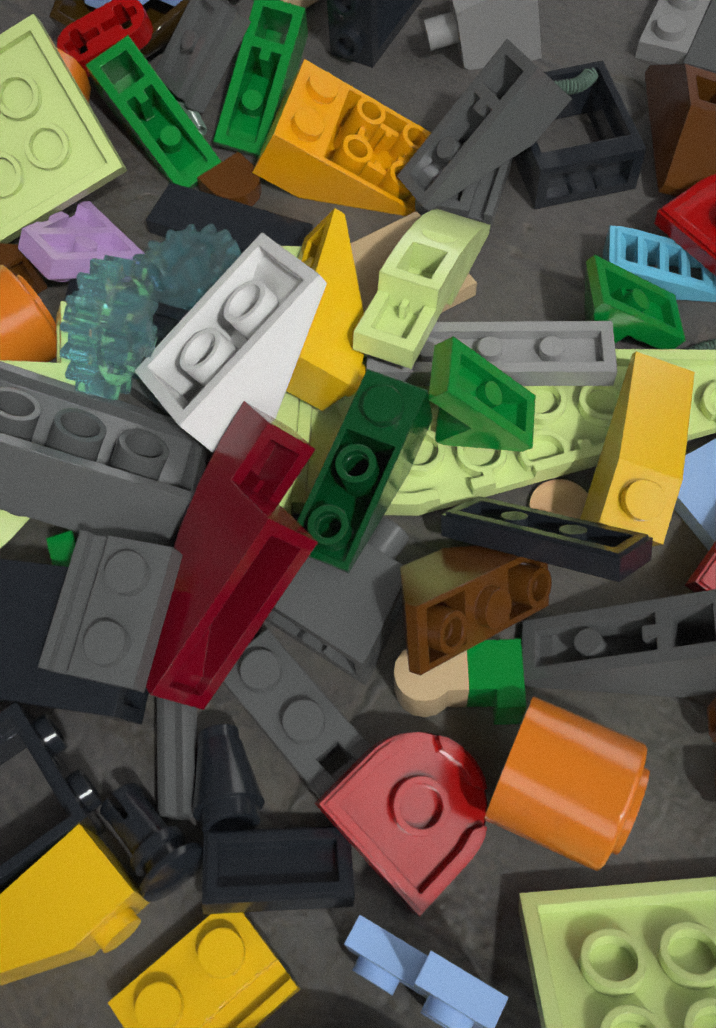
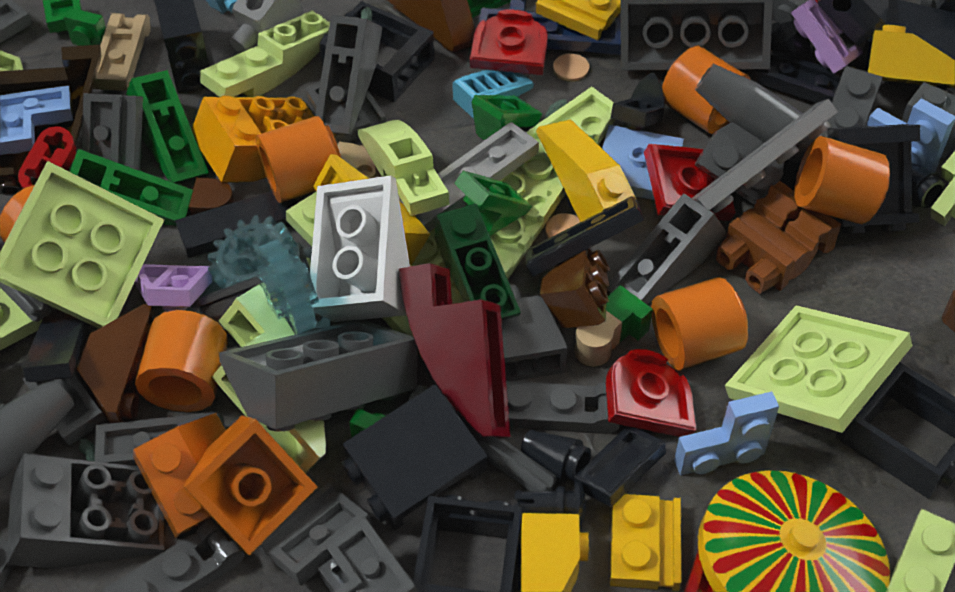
camera: 50 degrees left, 10 degrees down
dark grey plate [38,530,183,693] -> none
none -> yellowish green slope [200,11,330,97]
none -> orange piece [256,116,341,203]

